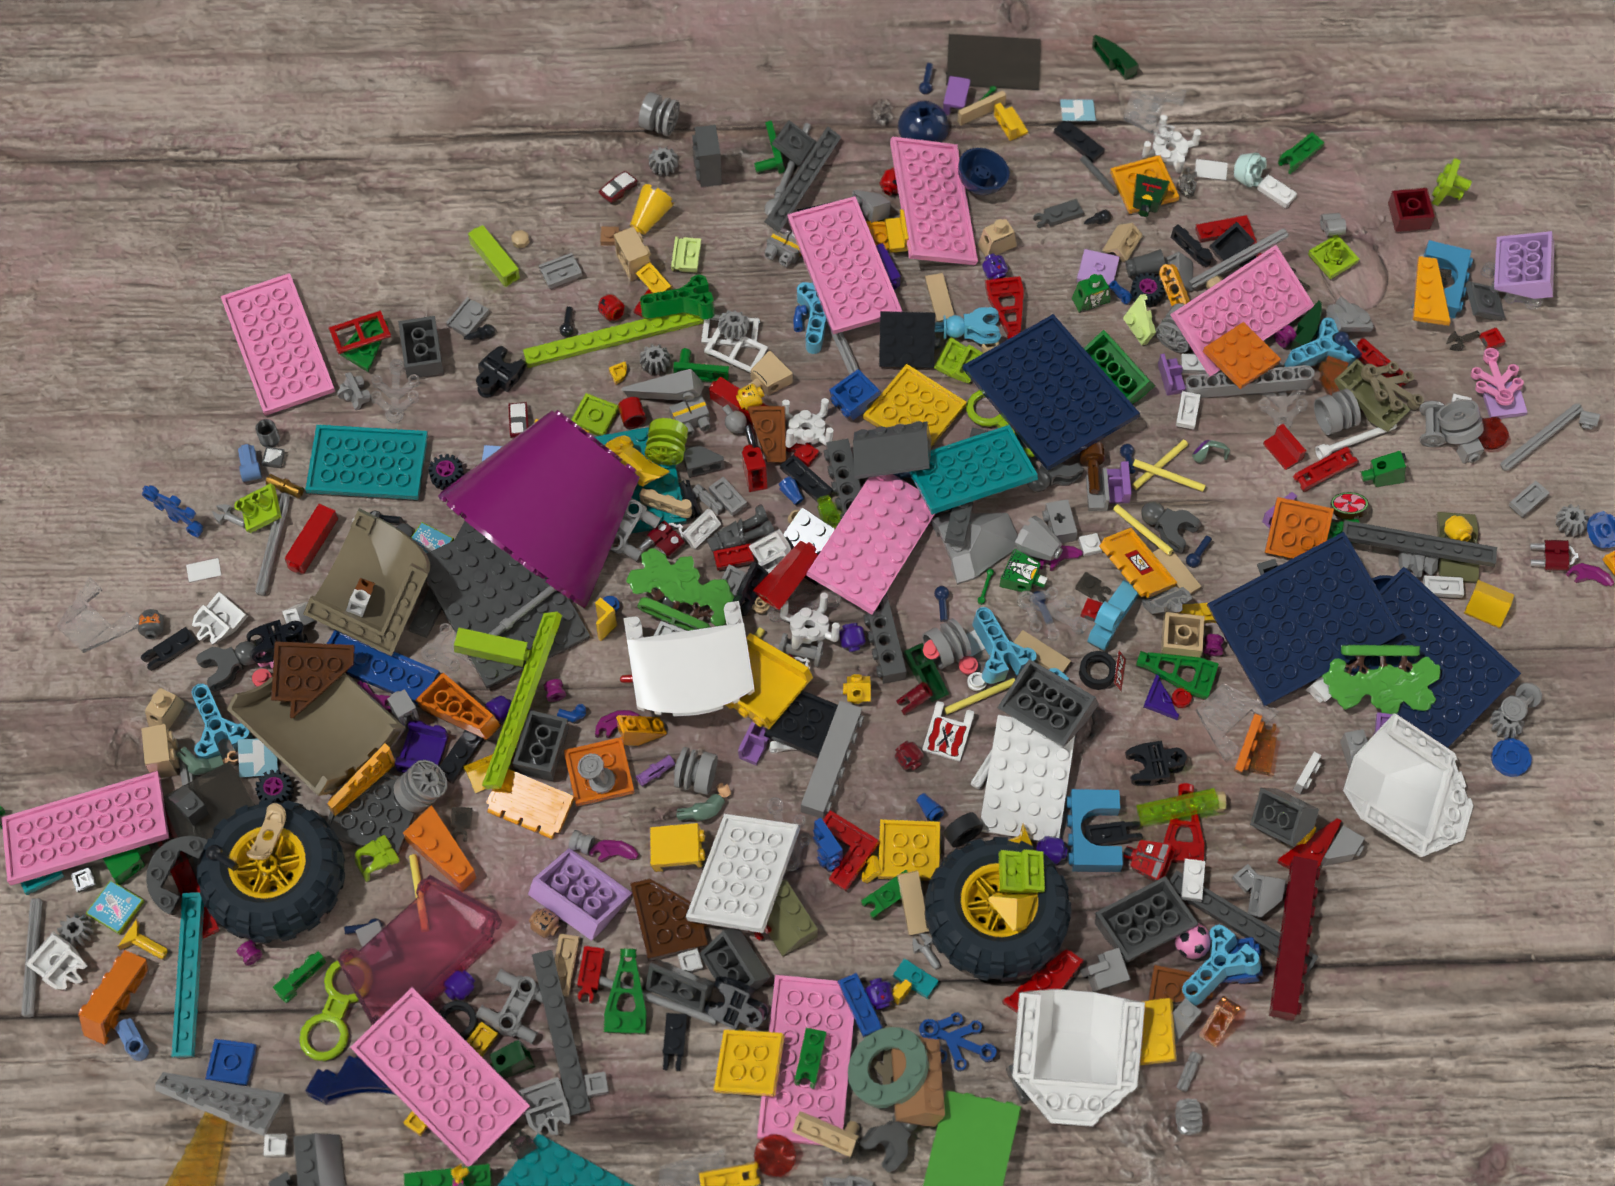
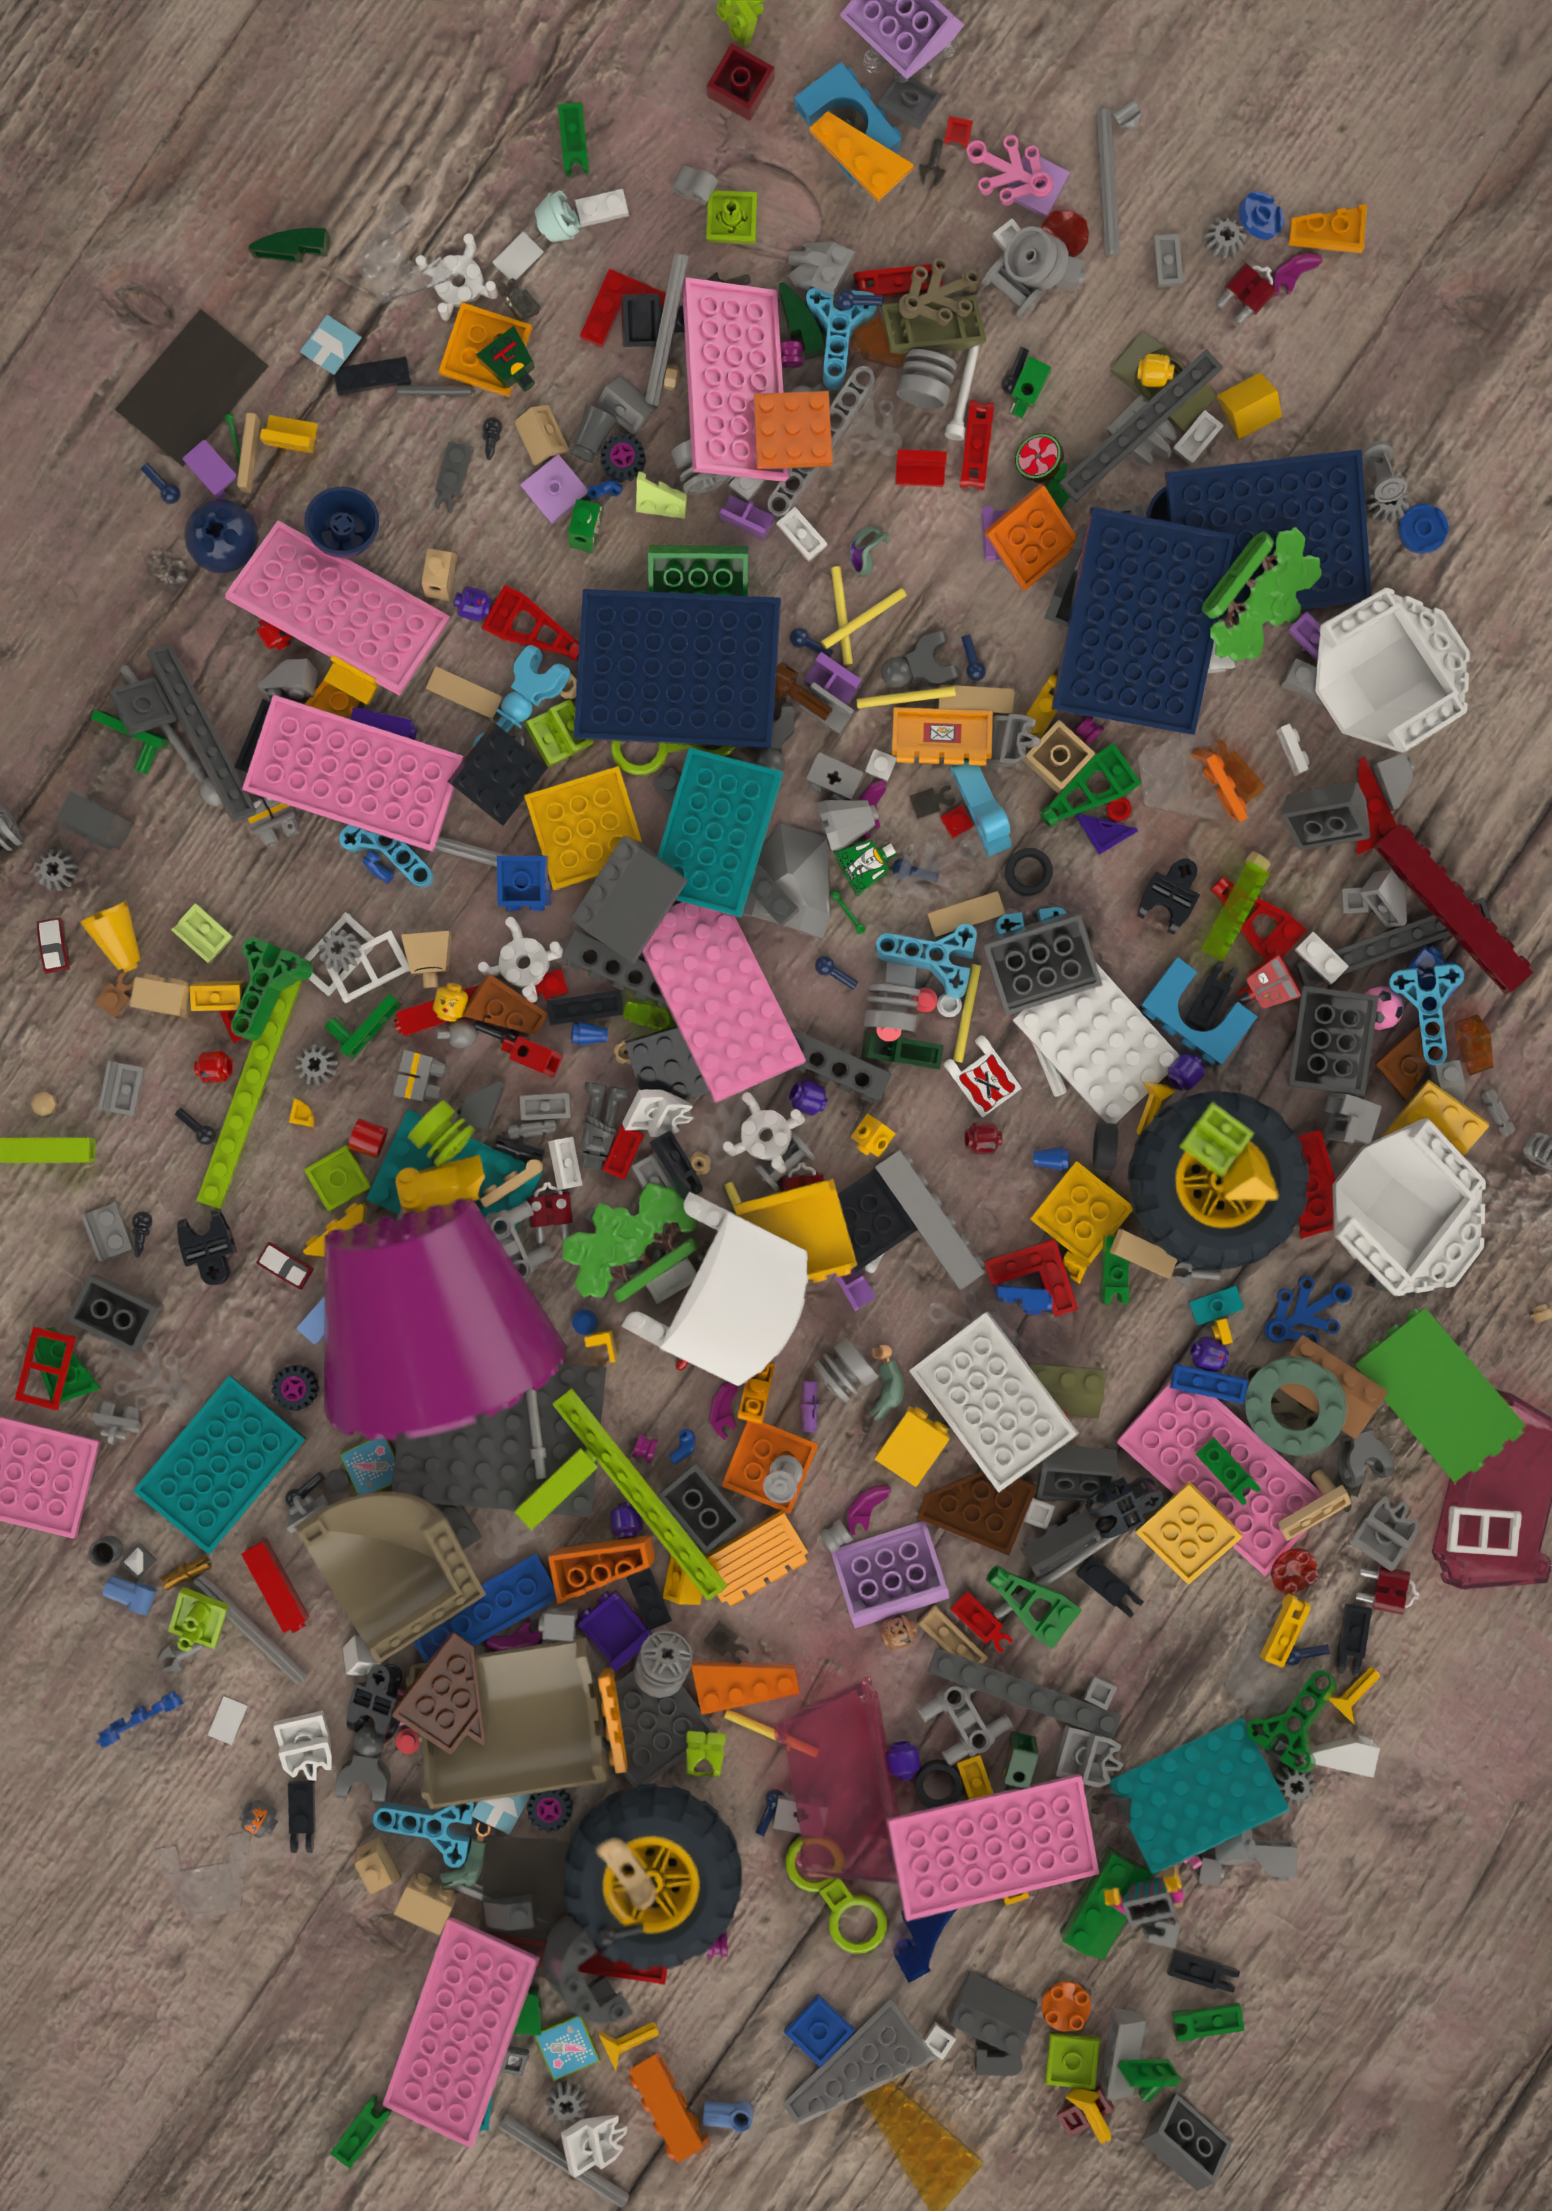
camera: 55 degrees left, 25 degrees up
teal plate [171,892,204,1058] -> none
green plate [273,951,327,1004] -> none
white leg [346,578,375,617] -> none
light grey wedge [622,369,704,400] -> none
red slope [753,541,818,610] -> none
dark red hinge [896,682,933,715] -> none
red sticker [1114,650,1126,691] -> none
light orange beam [1159,264,1190,306] -> none
black hinge [1170,224,1213,267] -> none

